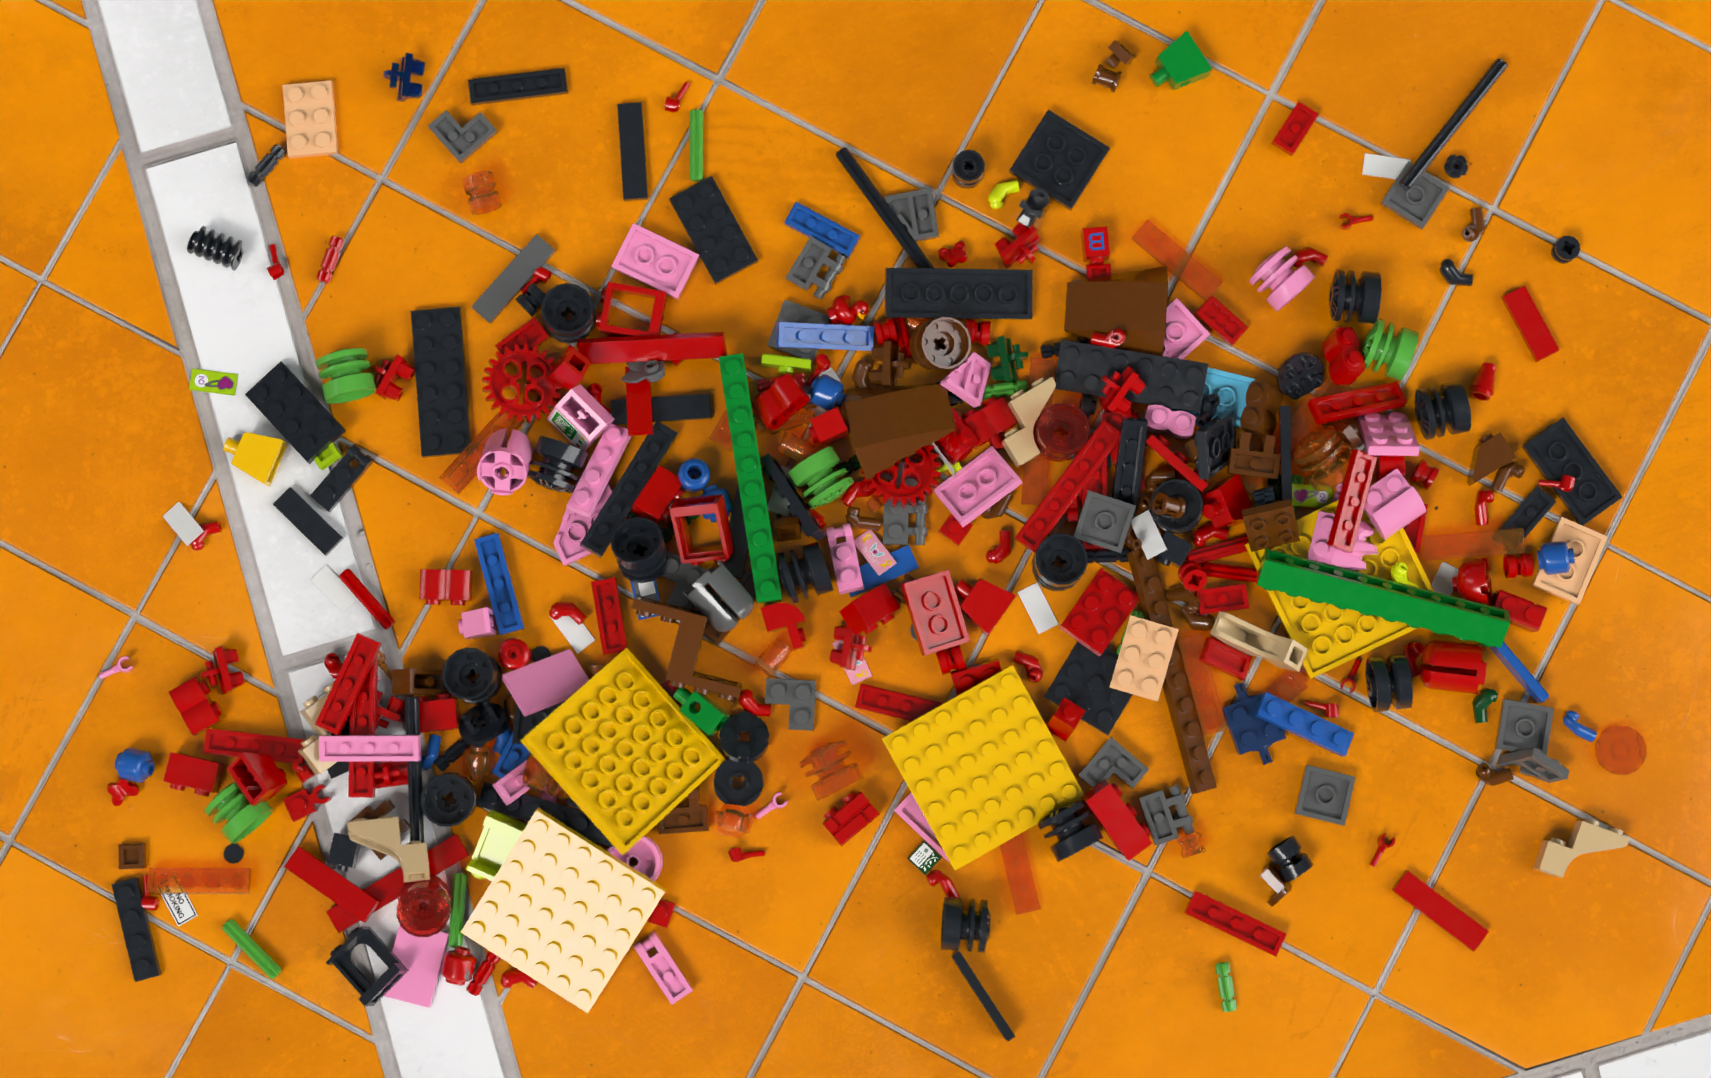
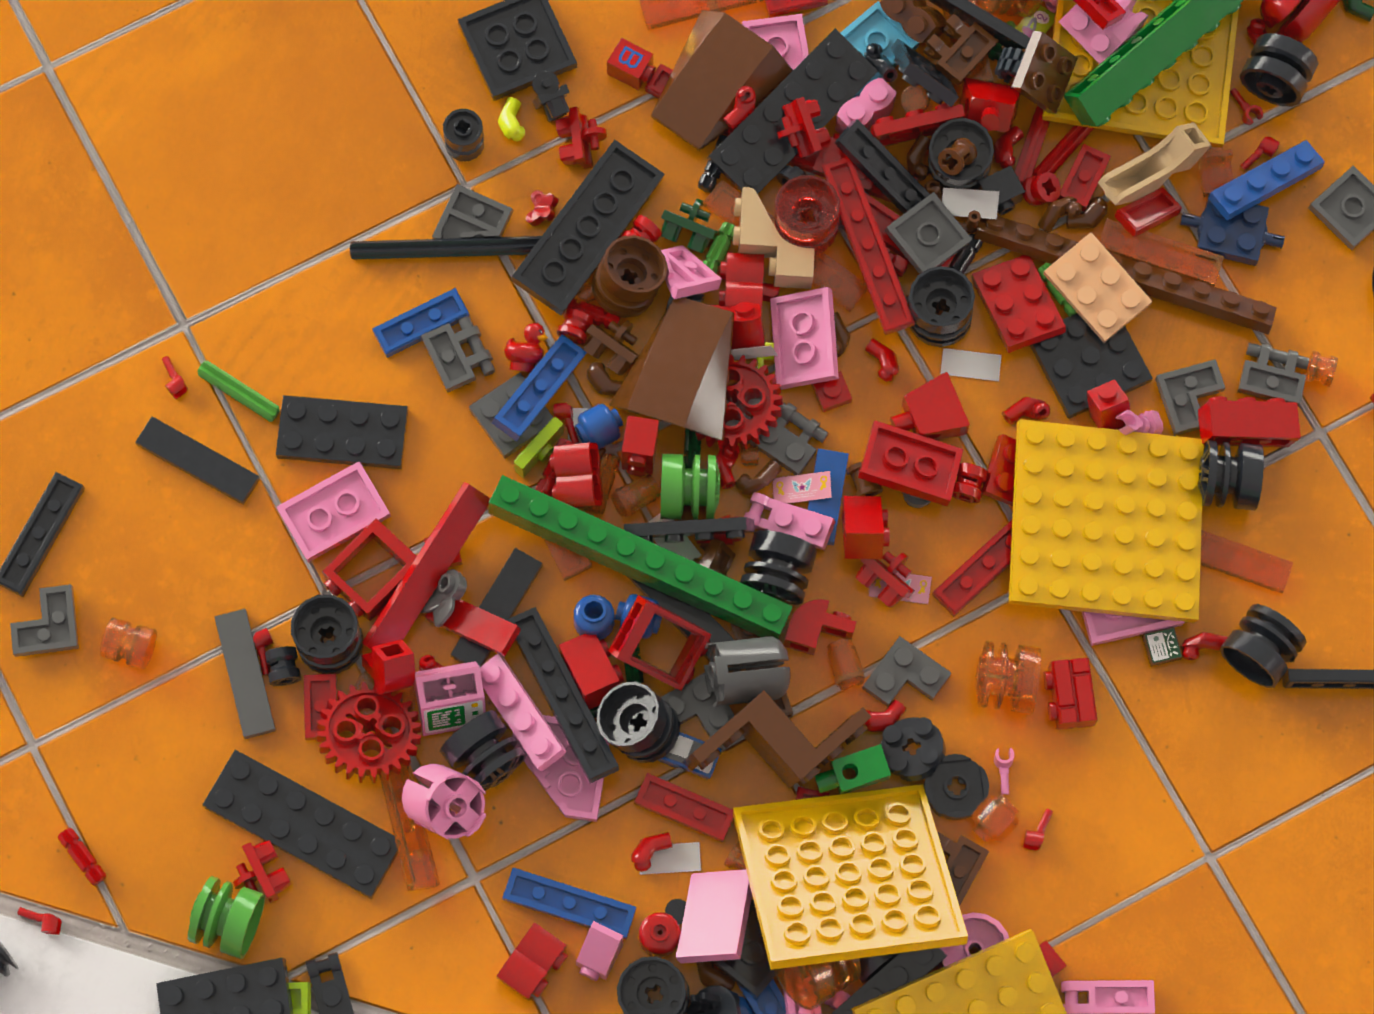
camera: 60 degrees left, 10 degrees down
none -> bright pink piece [1116,410,1163,435]

